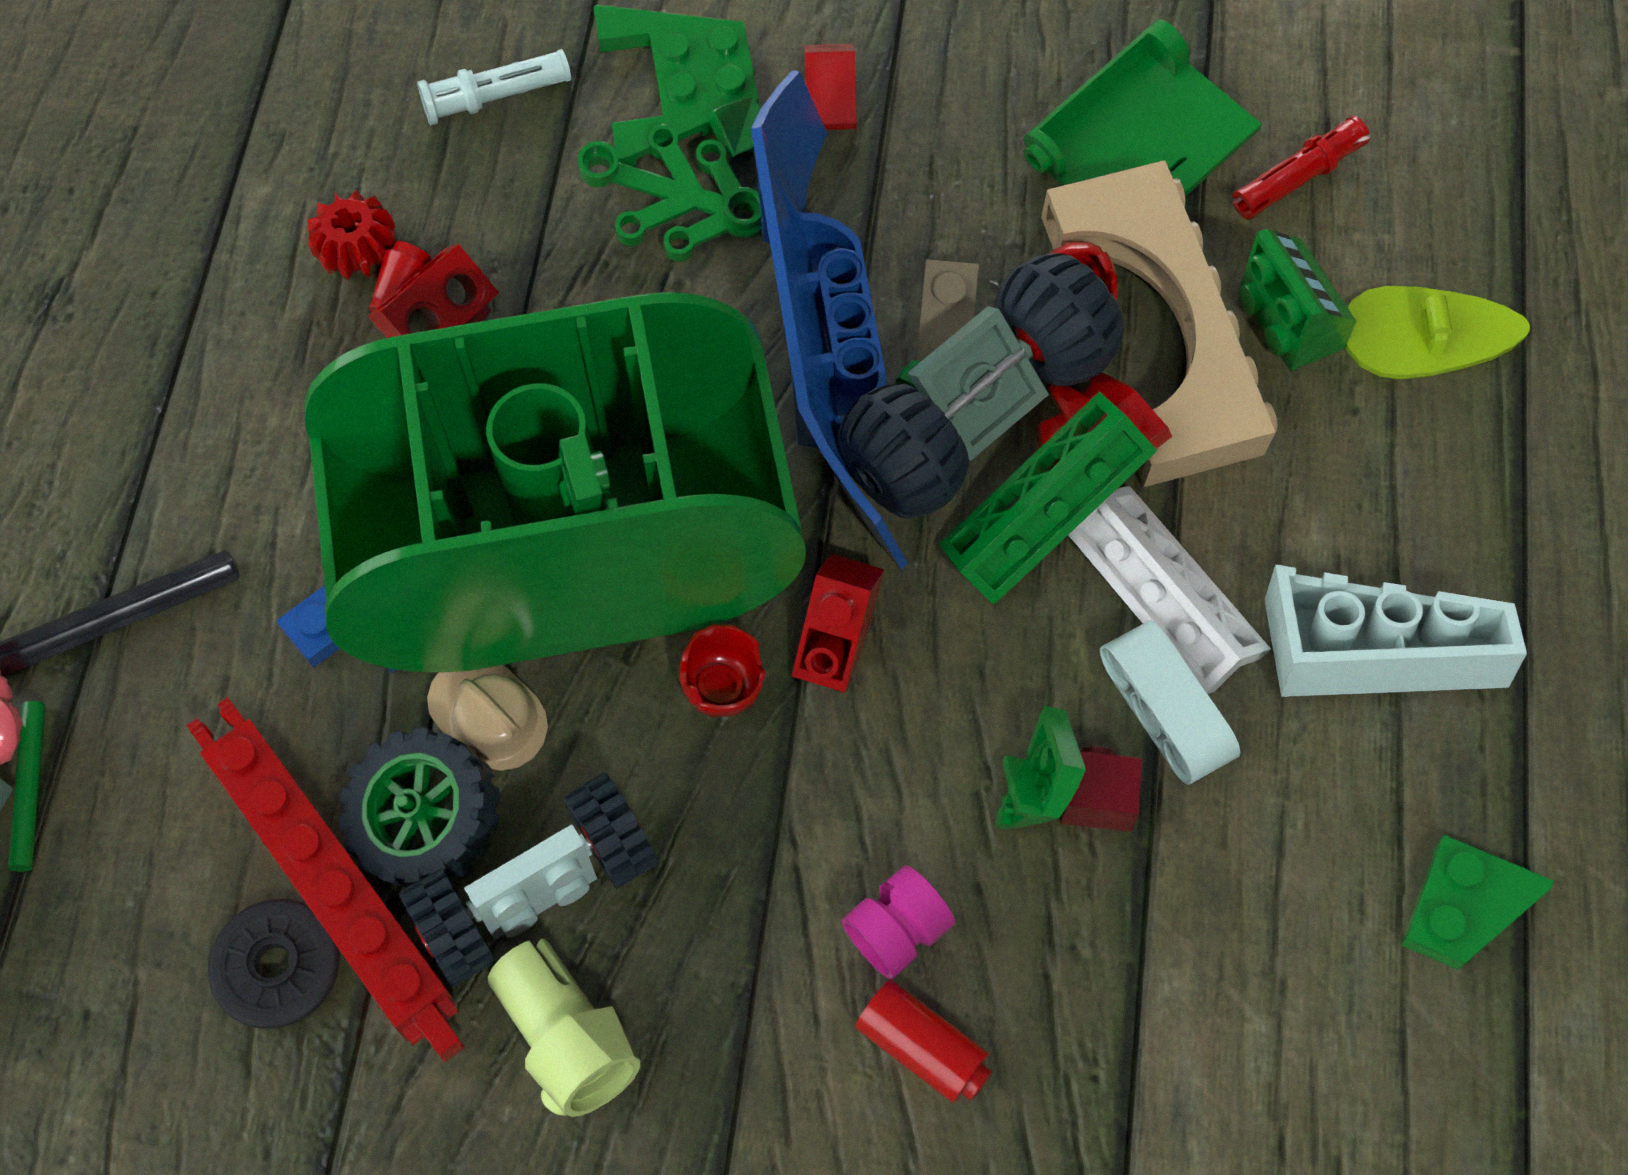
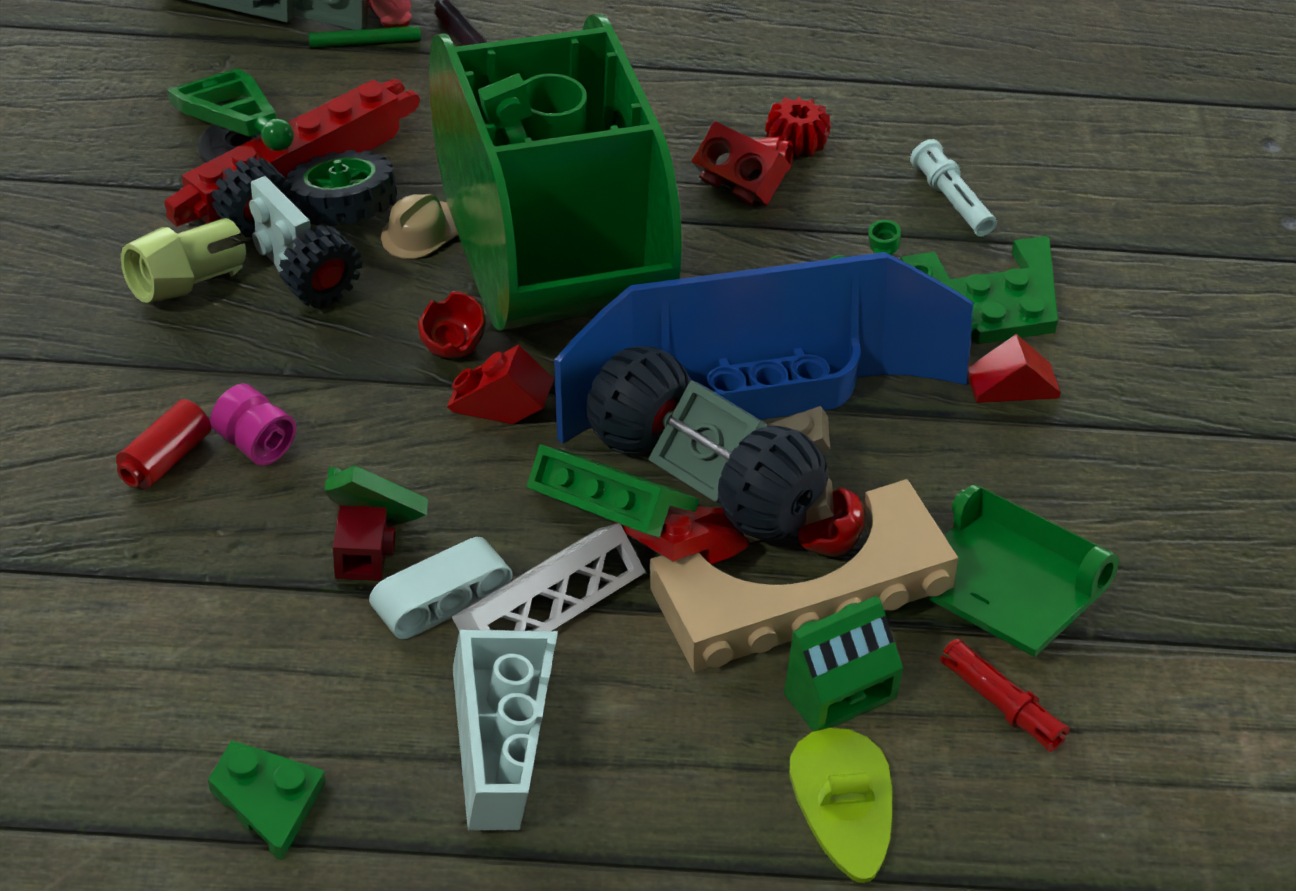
camera: 80 degrees right, 20 degrees down
none -> green plate [167,68,294,151]

